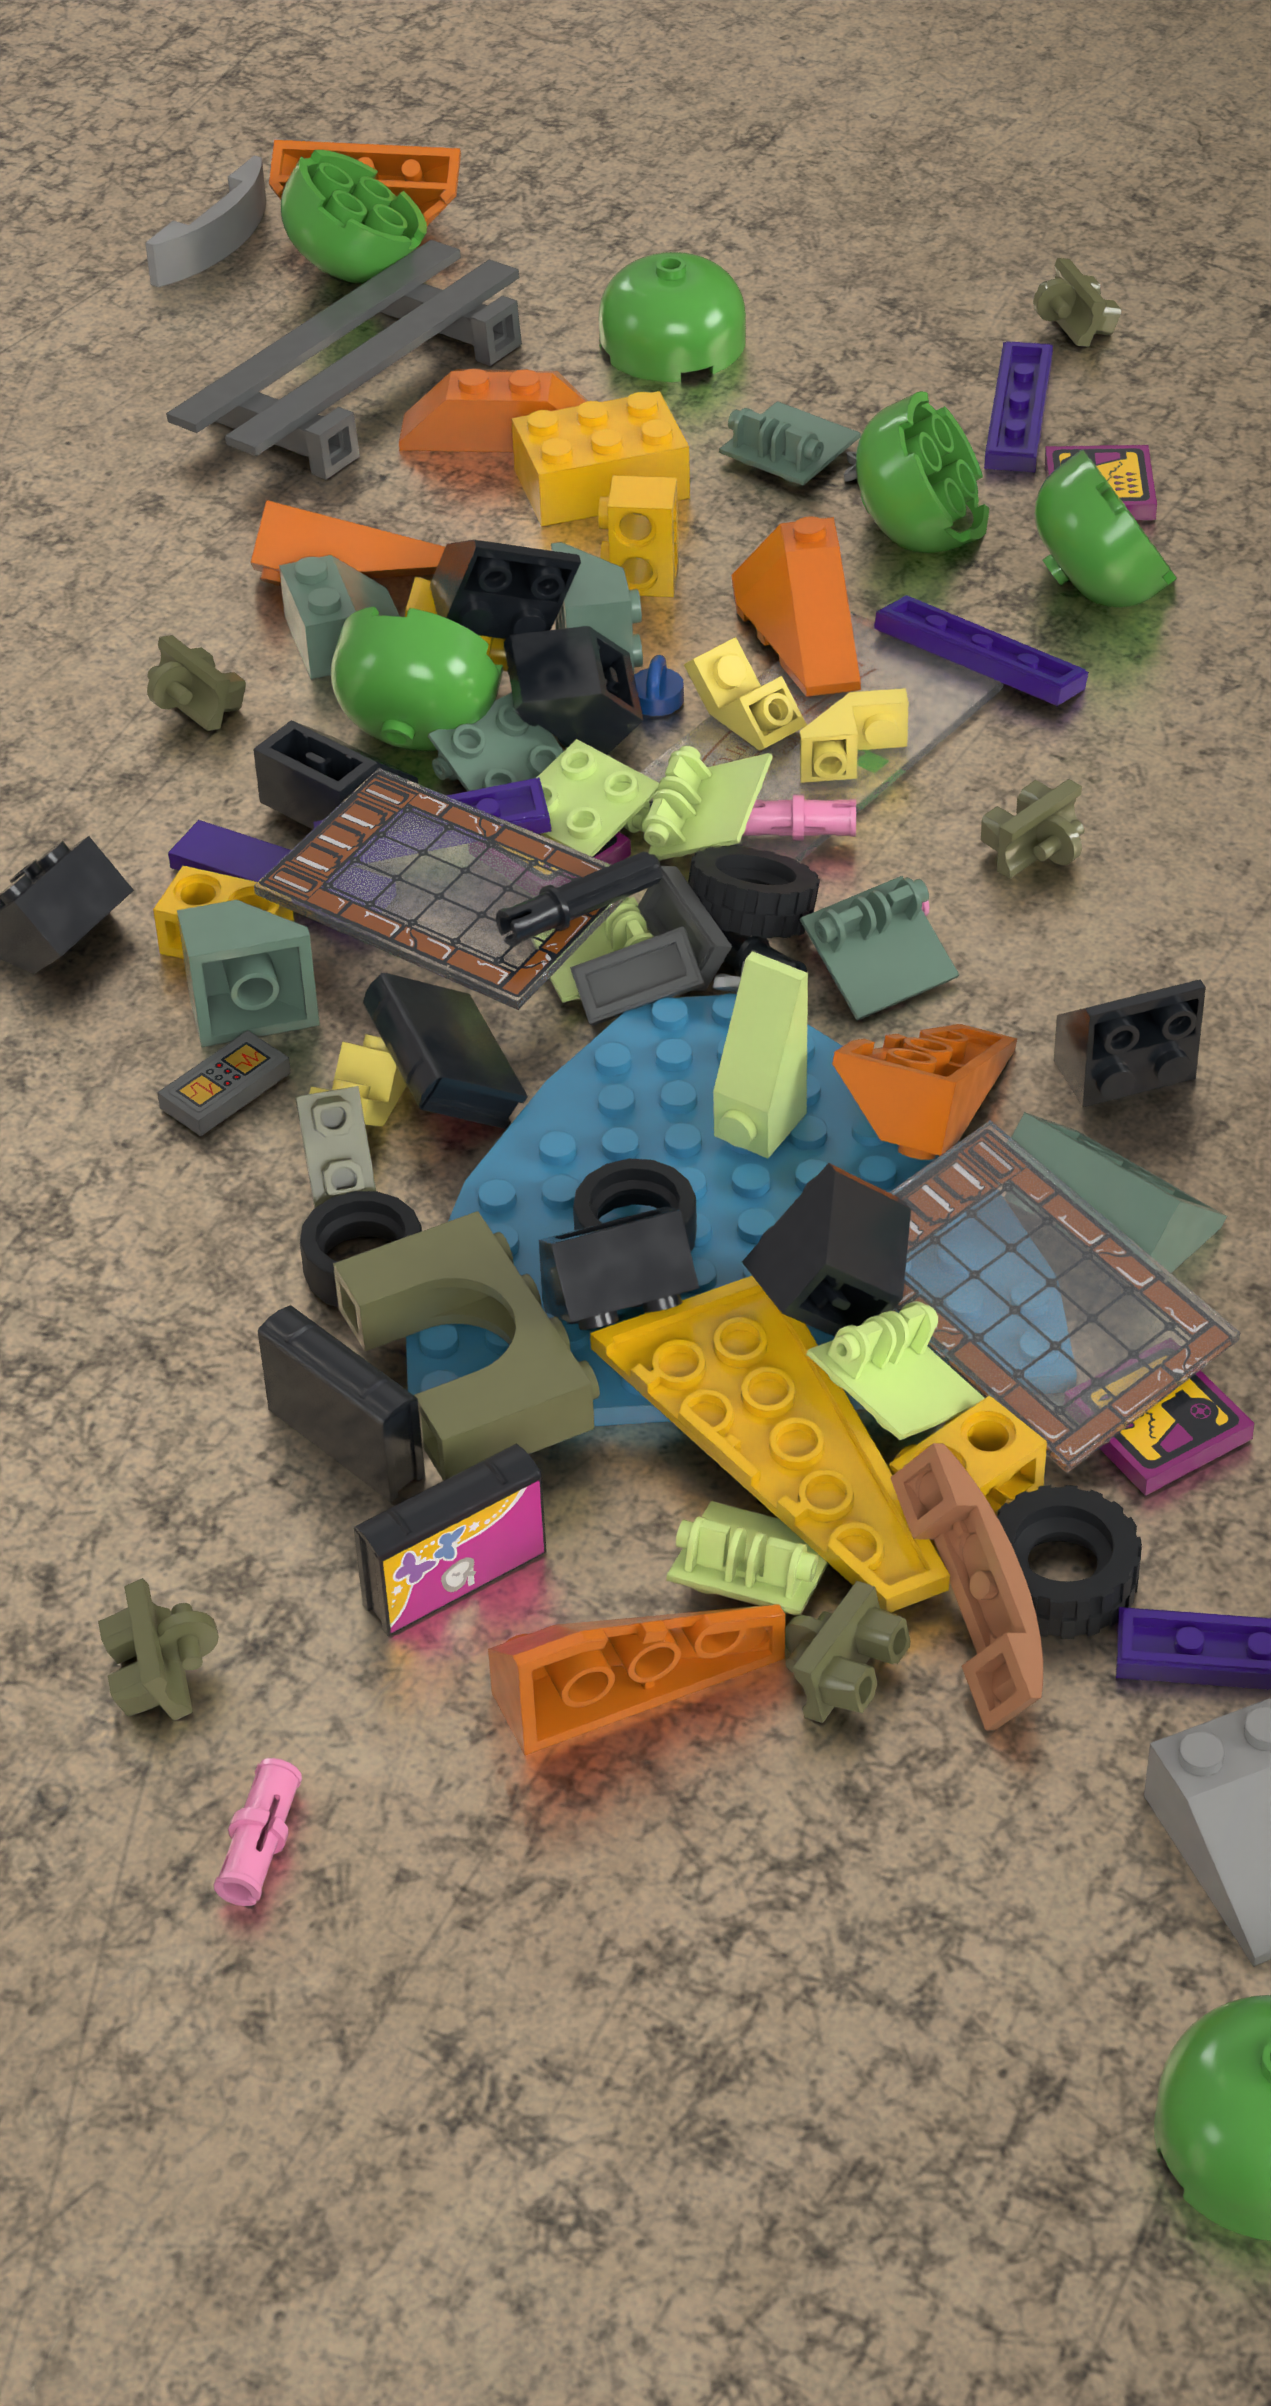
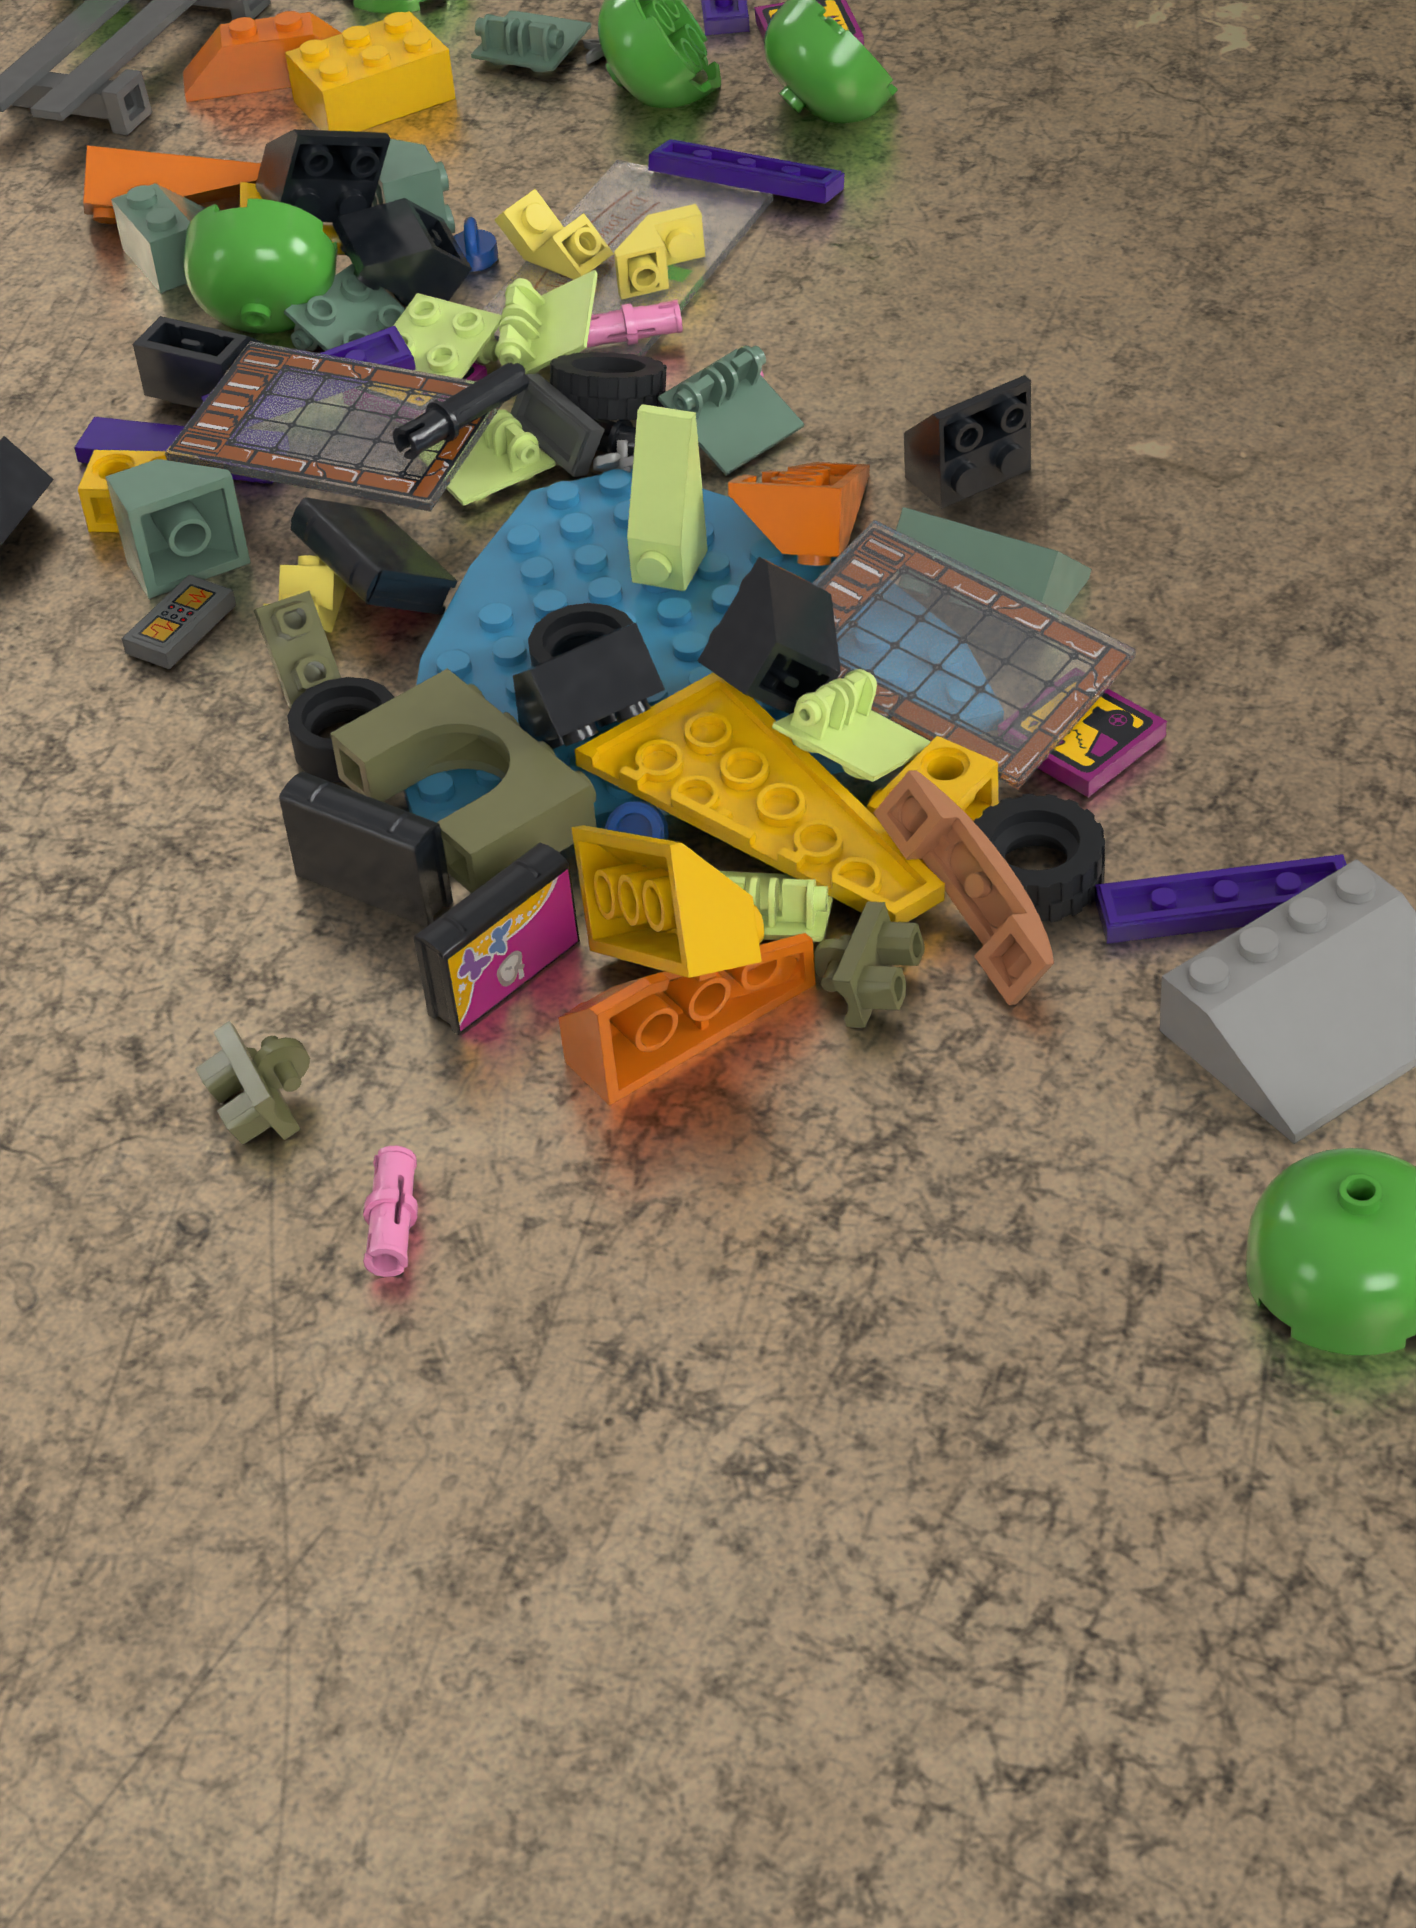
camera: 10 degrees left, 0 degrees up
olive hips [147,635,246,731] -> none
dark grey tile [570,927,705,1026] -> none
yellow brick [598,475,679,597] -> none
orange wedge [731,516,861,697] -> none
olive hips [981,779,1085,879] -> none
none -> yellow slope [571,825,764,978]
none -> blue tile [605,801,669,840]

